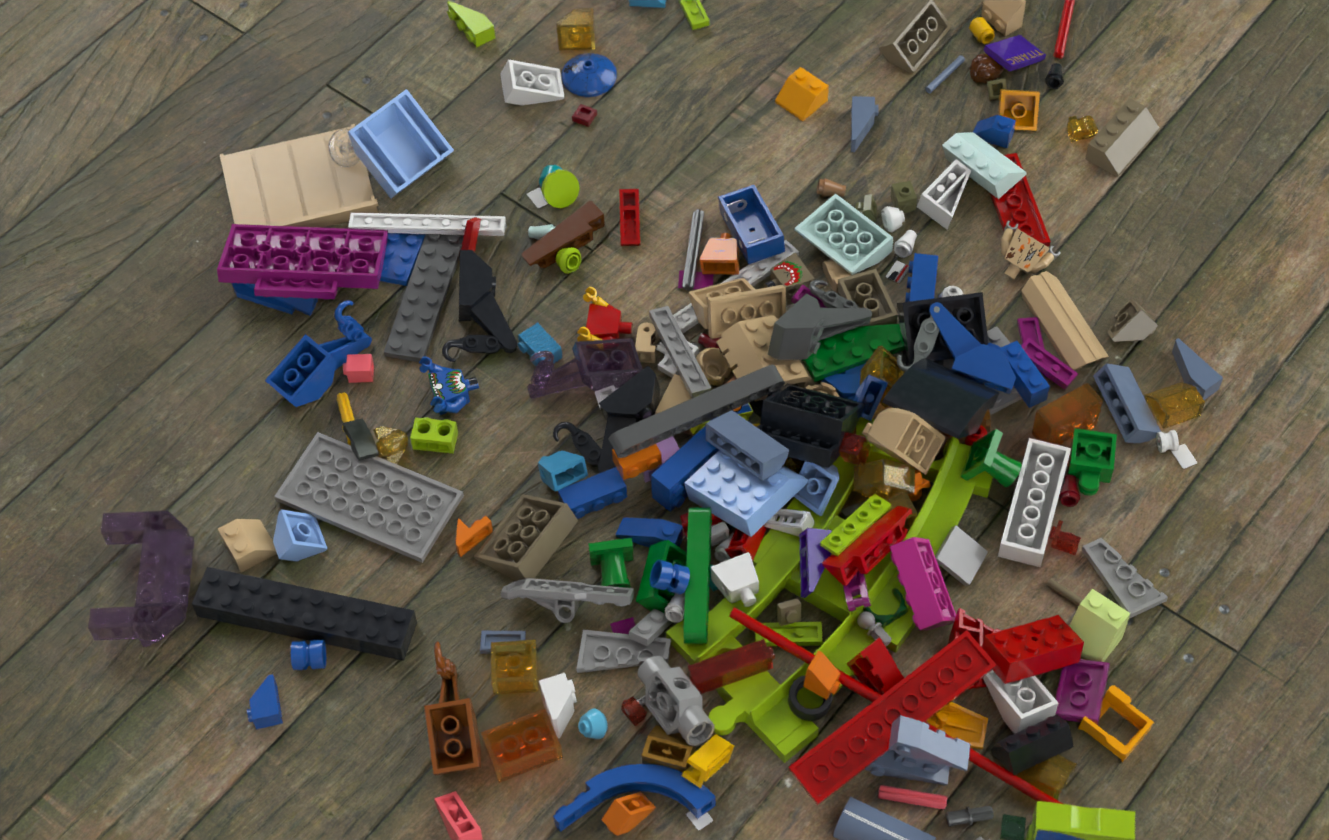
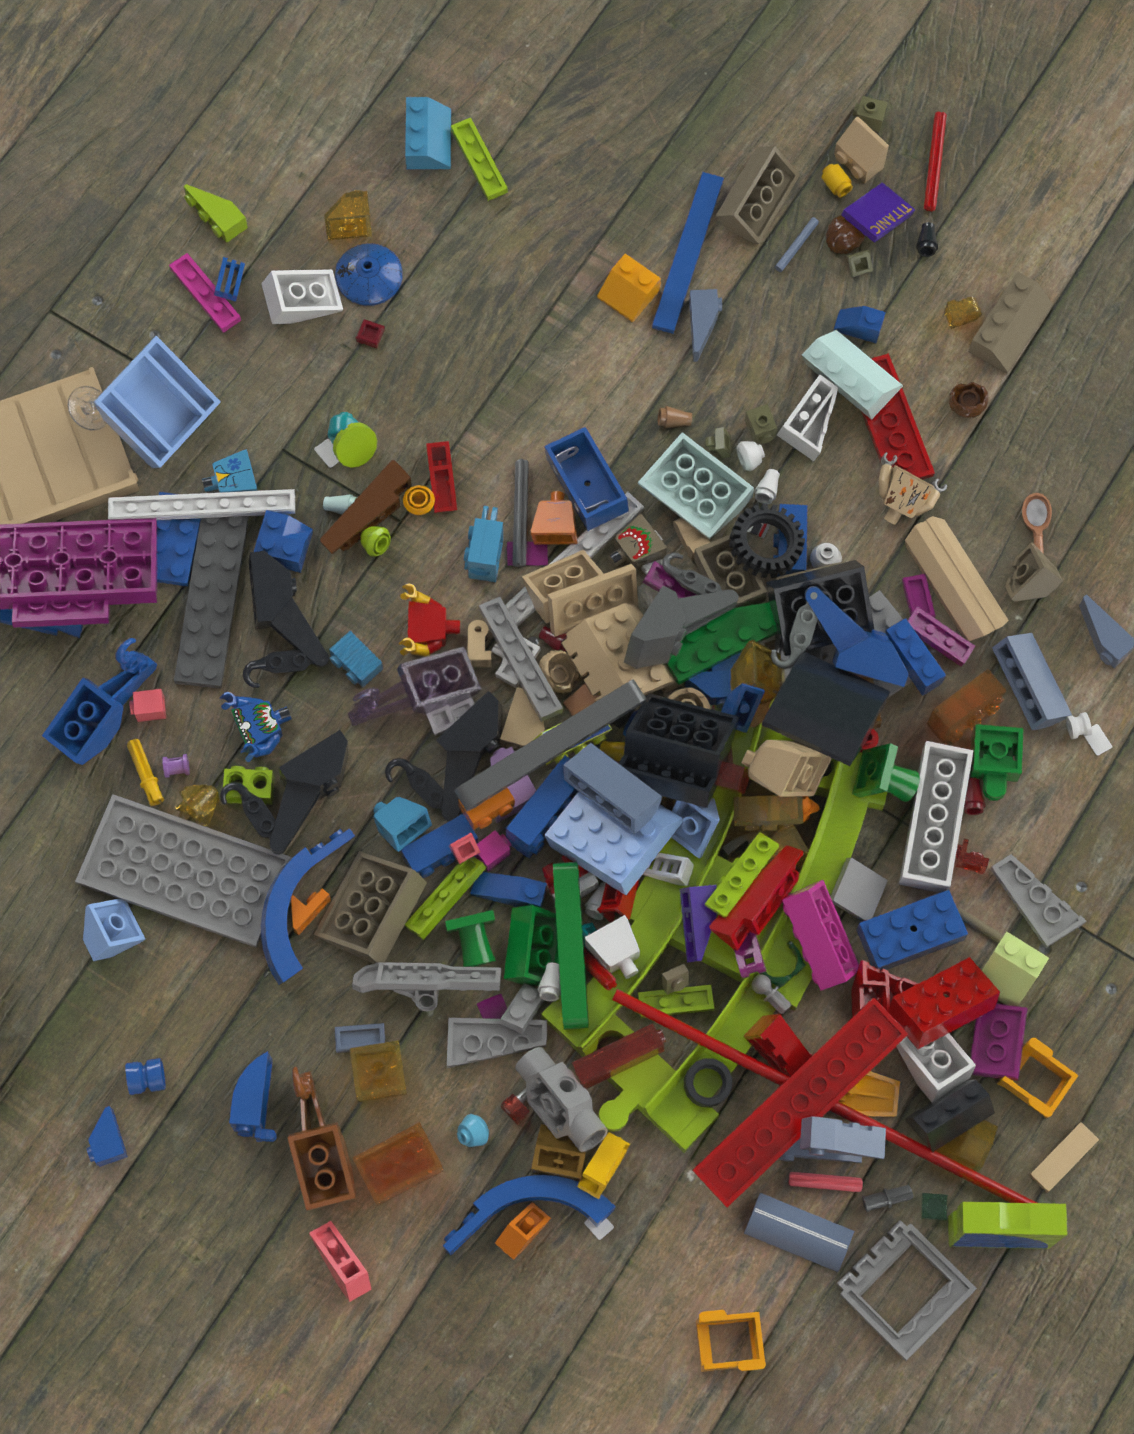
camera: 10 degrees left, 15 degrees up
black brick [192,567,417,661] -> none
tan slope [218,519,277,573] -> none
pearl dark grey slope [343,418,379,461] -> none
red tile [461,217,481,252] -> none
white slope [539,673,577,739] -> none
blue wheel [650,559,690,595] -> none
orange slope [803,650,841,700] -> none
light orange slope [999,89,1040,131] -> none
clear yellow slope [1144,382,1205,429] -> none
none -> medium lavender bush [163,754,190,778]
none -> dark pink plate [169,253,241,333]
none -> dark azure torso [202,449,258,493]
none -> blue tile [214,257,245,301]
none -> black slope [220,730,349,854]
none -> blue piece [229,1051,277,1142]
none -> blue slope [254,510,313,573]
none -> blue arch [261,828,355,985]
none -> light orange cone [403,485,435,516]
none -> lime plate [405,857,487,940]
none -> coral slope [449,833,480,864]
none -> dark azure brick [464,506,504,582]
none -> dark pink brick [475,830,511,872]
none -> red axle [584,947,617,991]
none -> blue tile [652,172,724,334]
none -> black tyre [729,504,805,578]
none -> blue piece [856,890,968,970]
none -> reddish brown hair [949,382,988,418]
none -> piece [1022,493,1052,554]
none -> tan tile [1029,1122,1099,1193]

